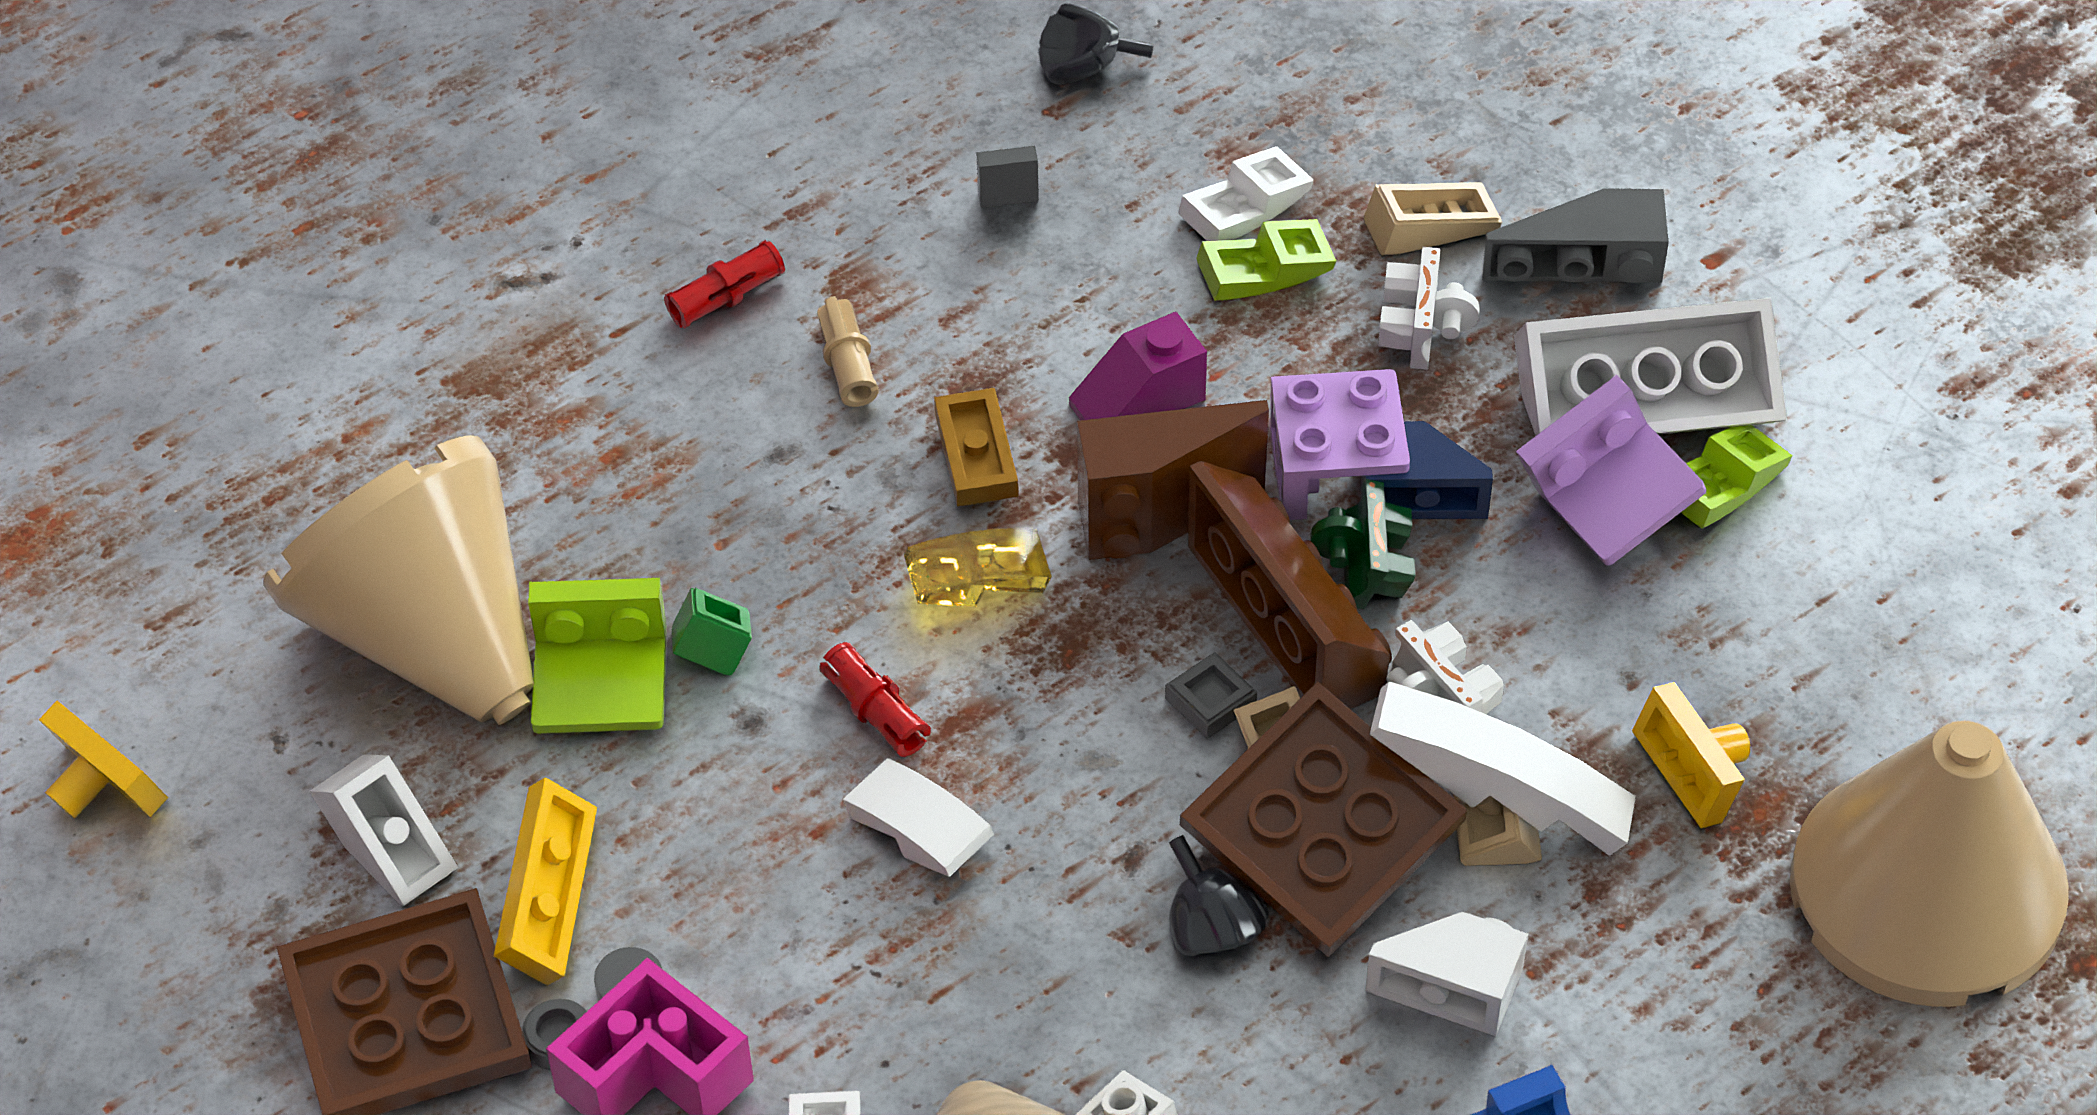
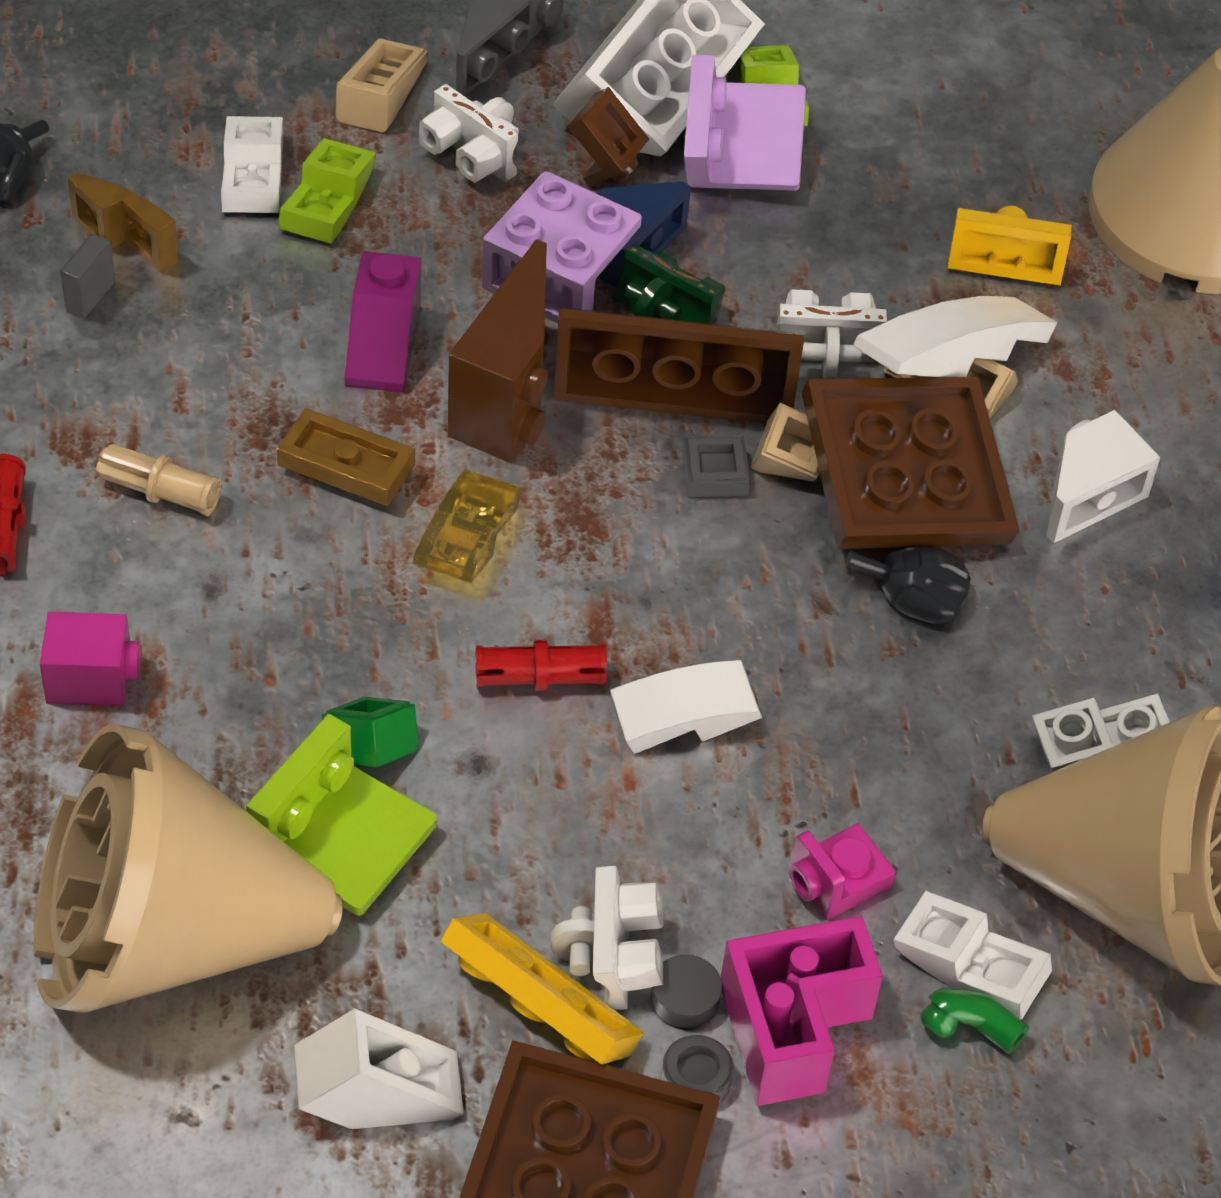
camera: 60 degrees left, 0 degrees up
none -> dark pink brick [40,612,142,706]
none -> pearl gold slope [68,173,179,273]
none -> white hips [551,866,664,1010]
none -> reddish brown bracket [567,87,649,187]
none -> dark pink bracket [788,823,897,921]

